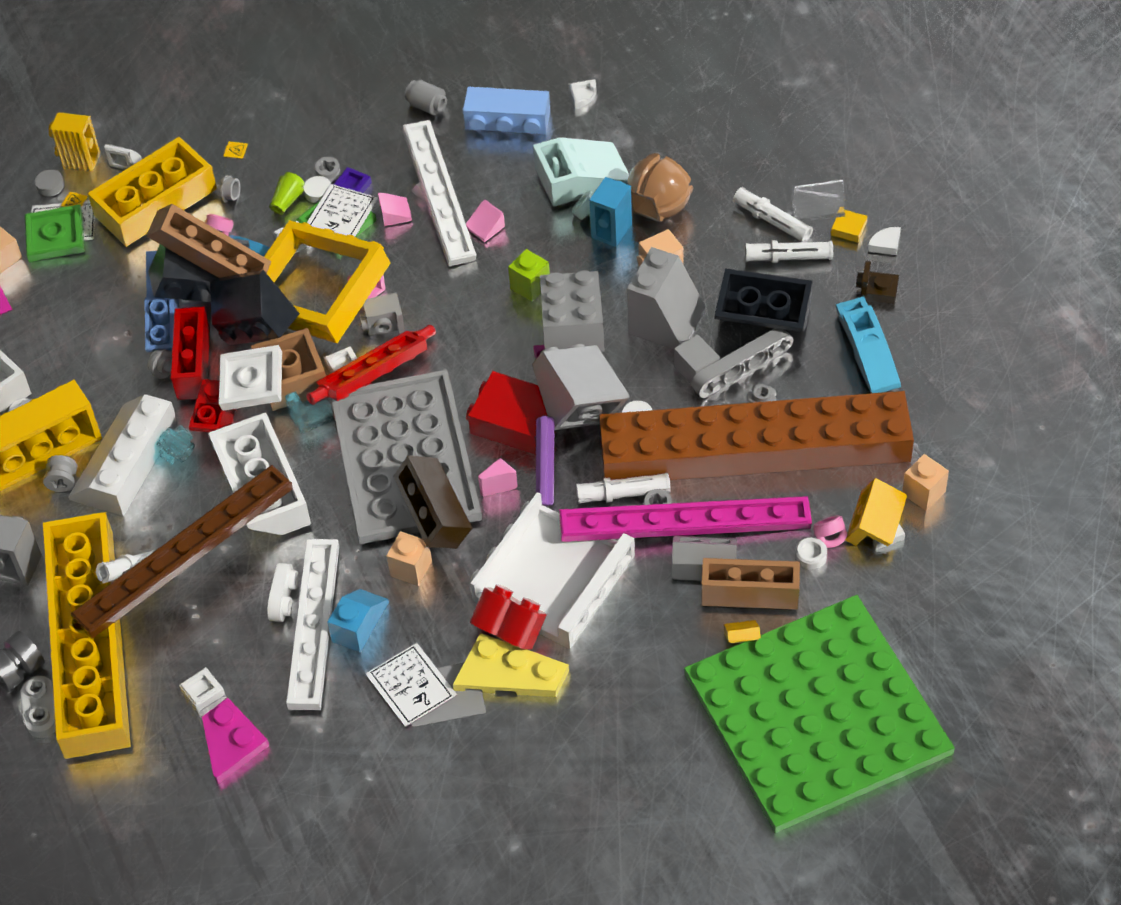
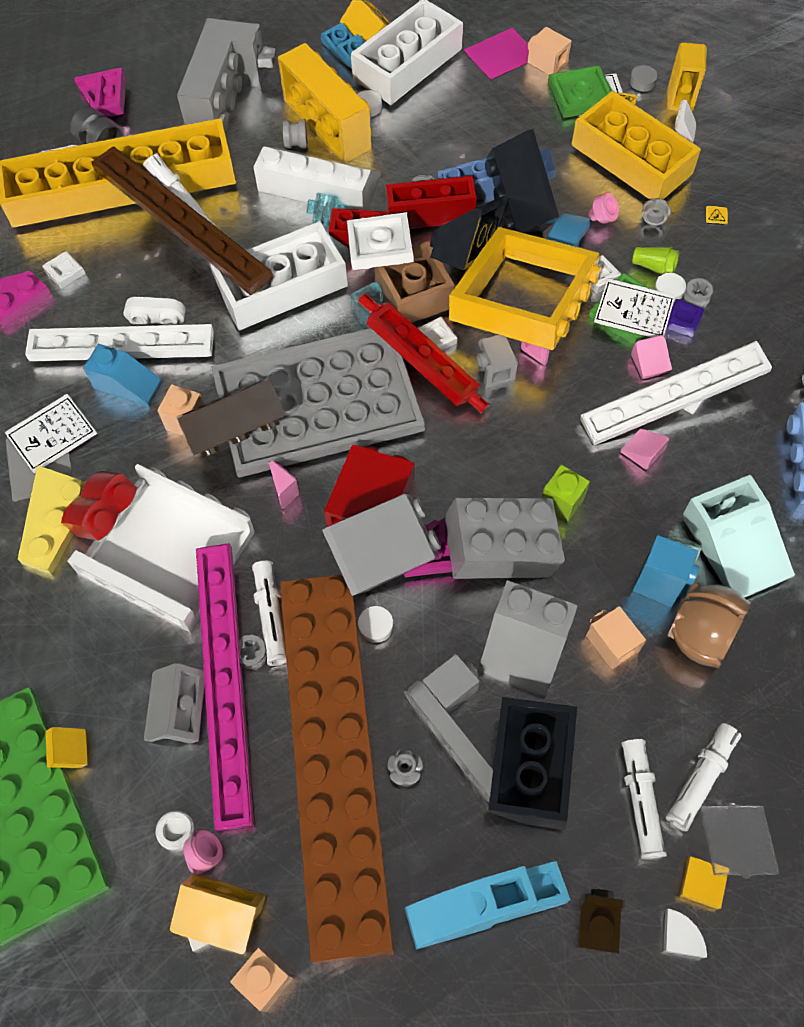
camera: 85 degrees right, 10 degrees up
medium nougat brick [146,204,271,278] -> none
medium lavender axle [536,416,555,507] -> none
medium nougat brick [701,558,800,609] -> none

